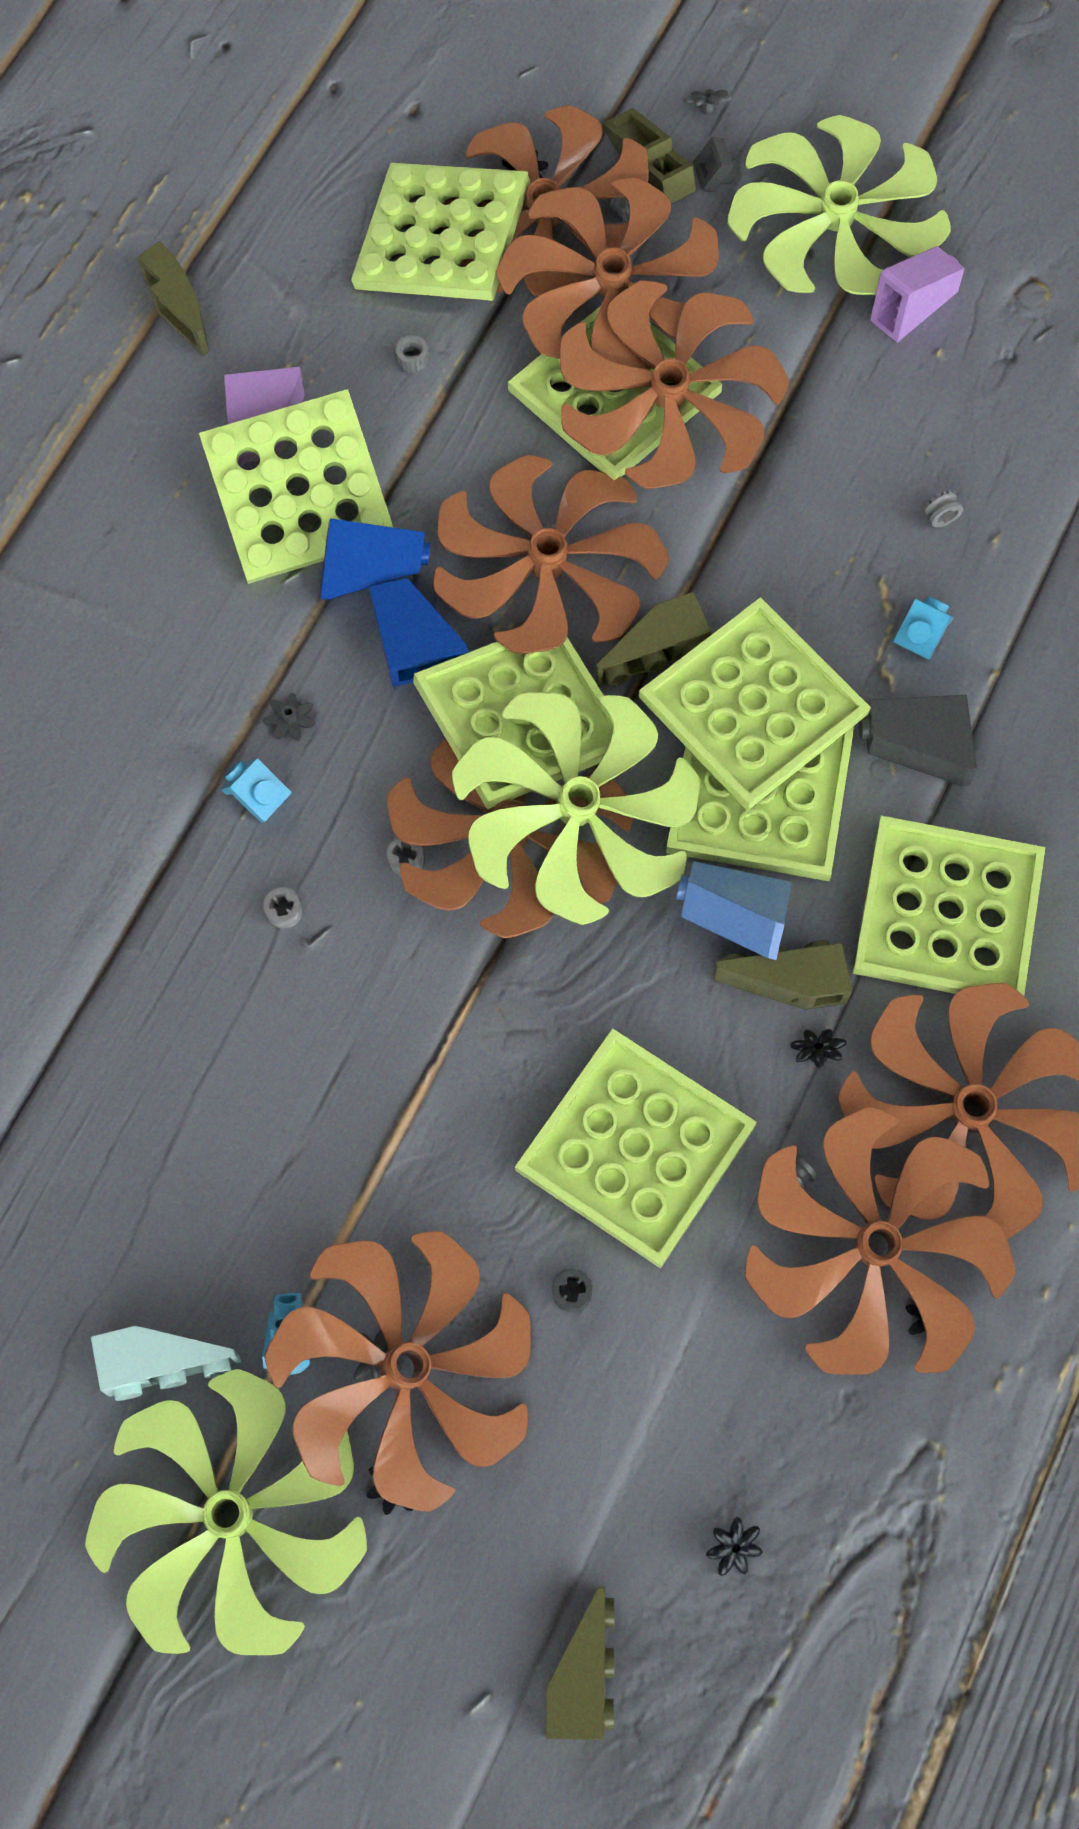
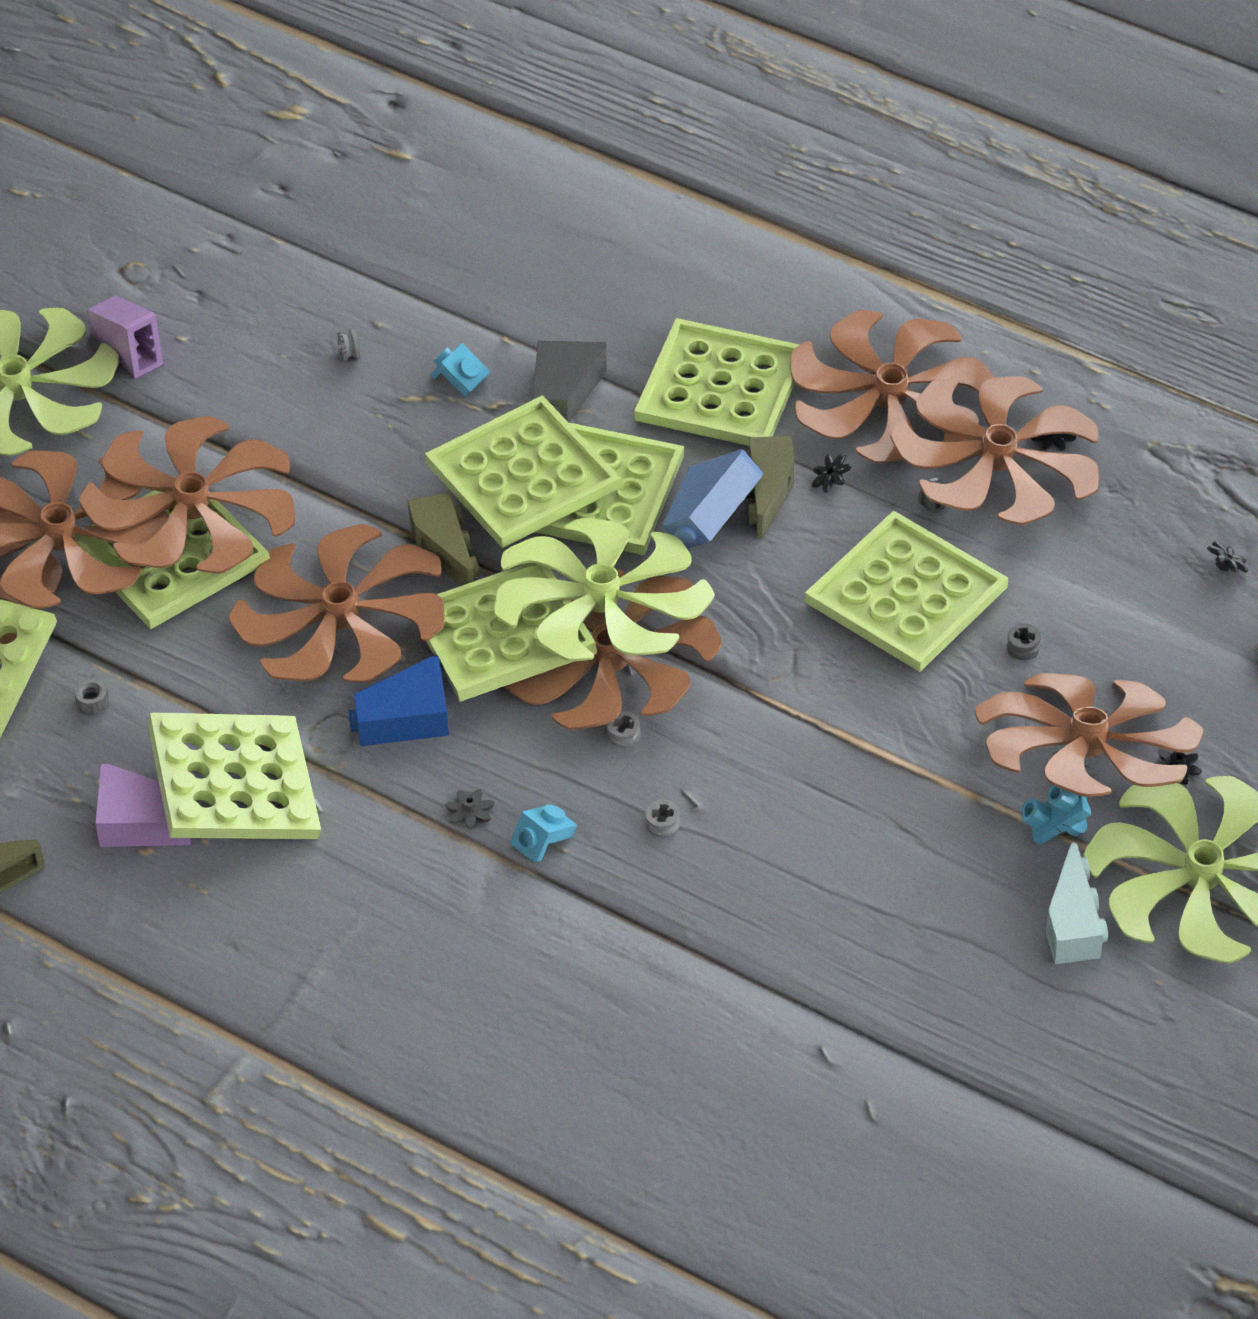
camera: 85 degrees left, 20 degrees down
blue slope [319,518,430,601] -> none

